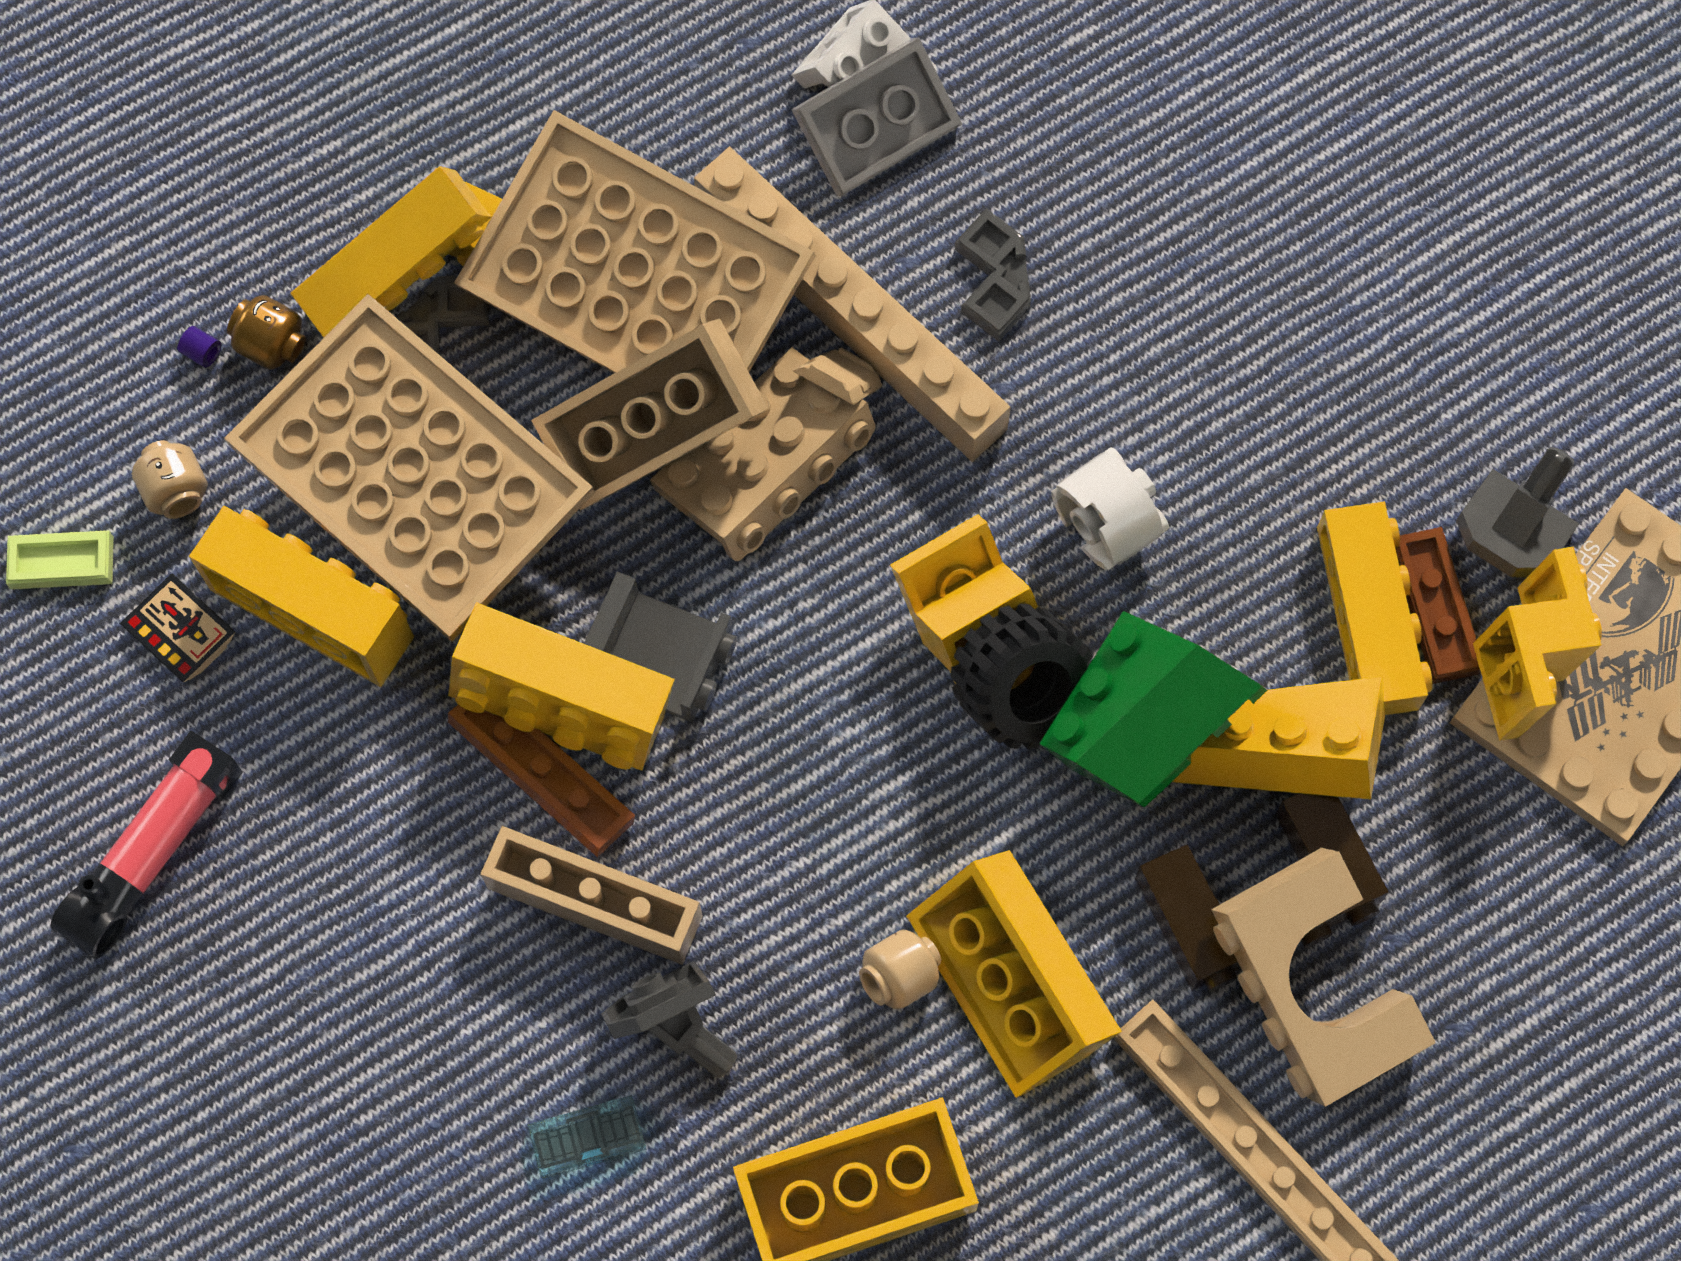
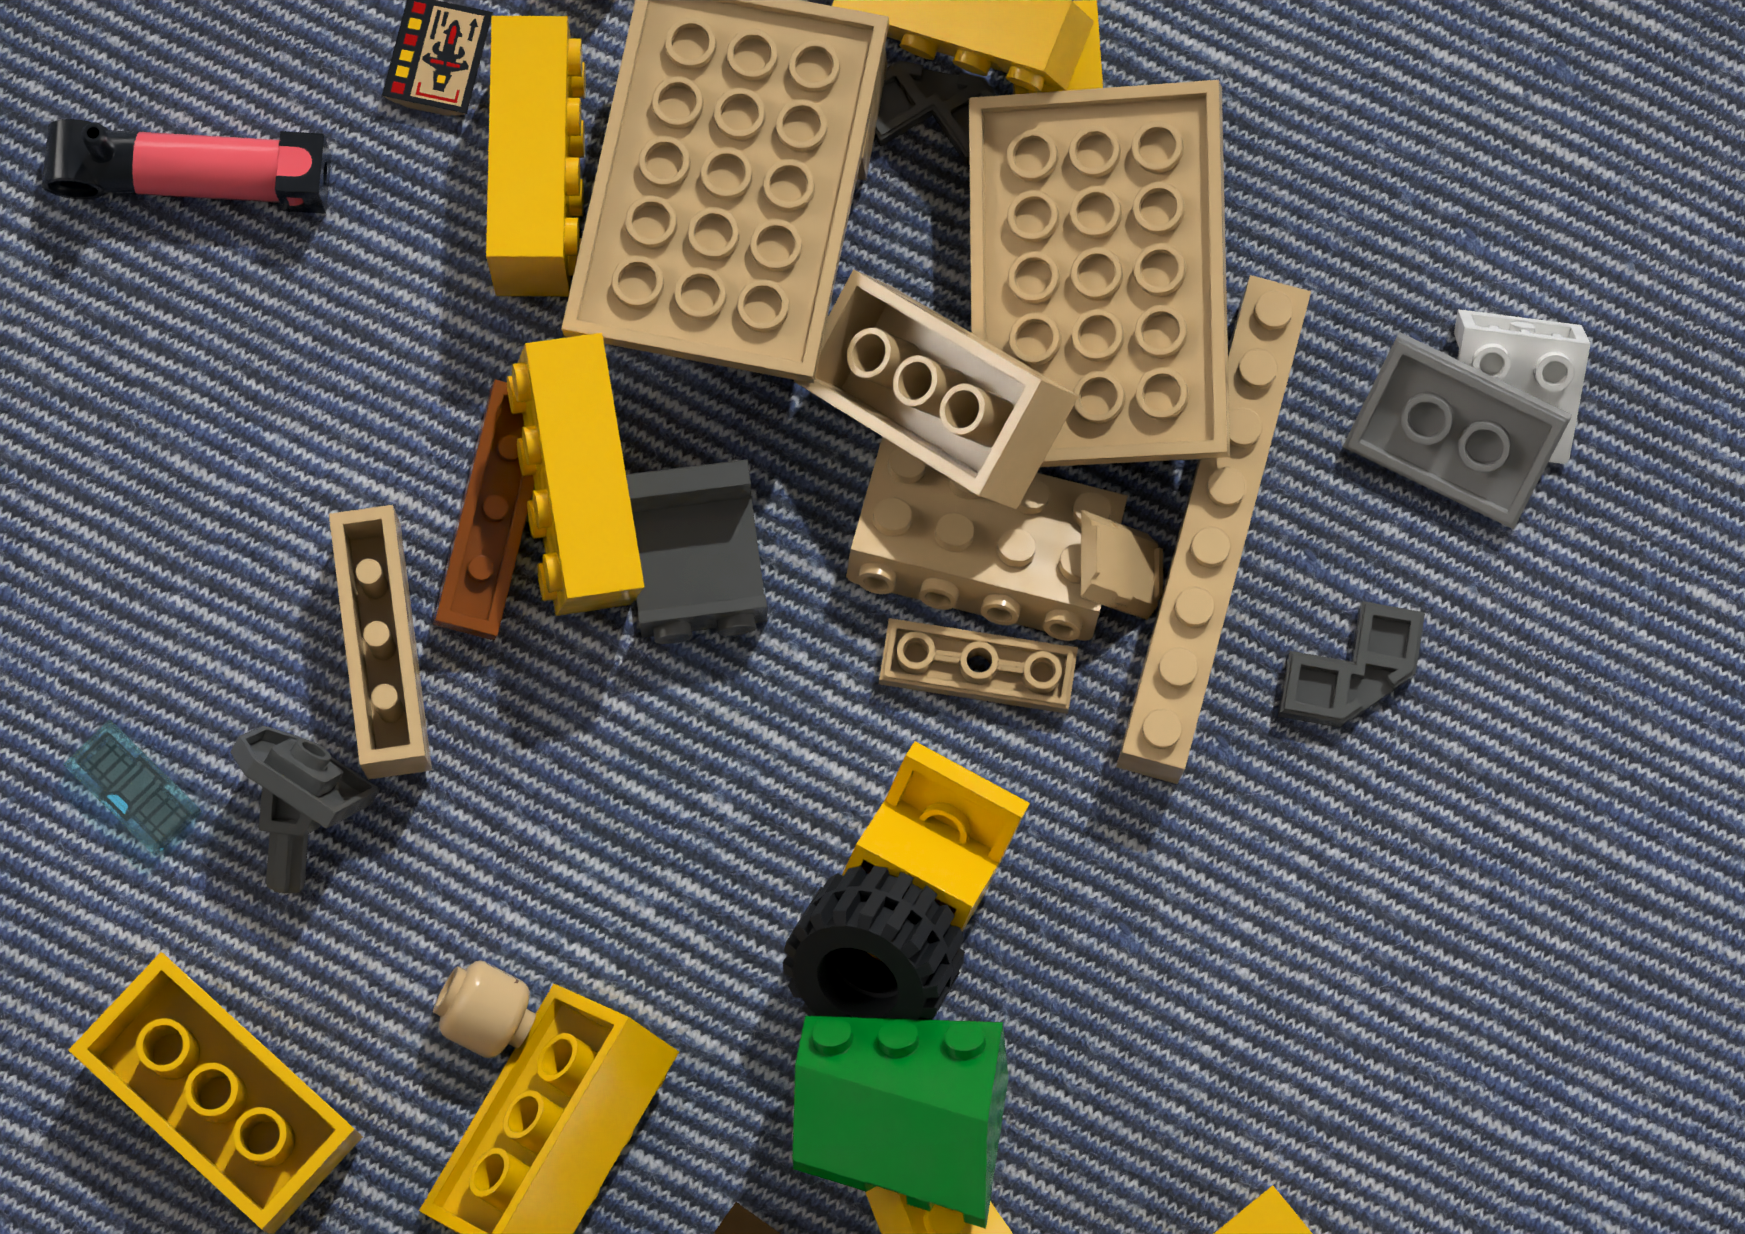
camera: 55 degrees right, 5 degrees up
white brick [1051,447,1170,570] -> none
none -> tan tile [879,618,1078,714]

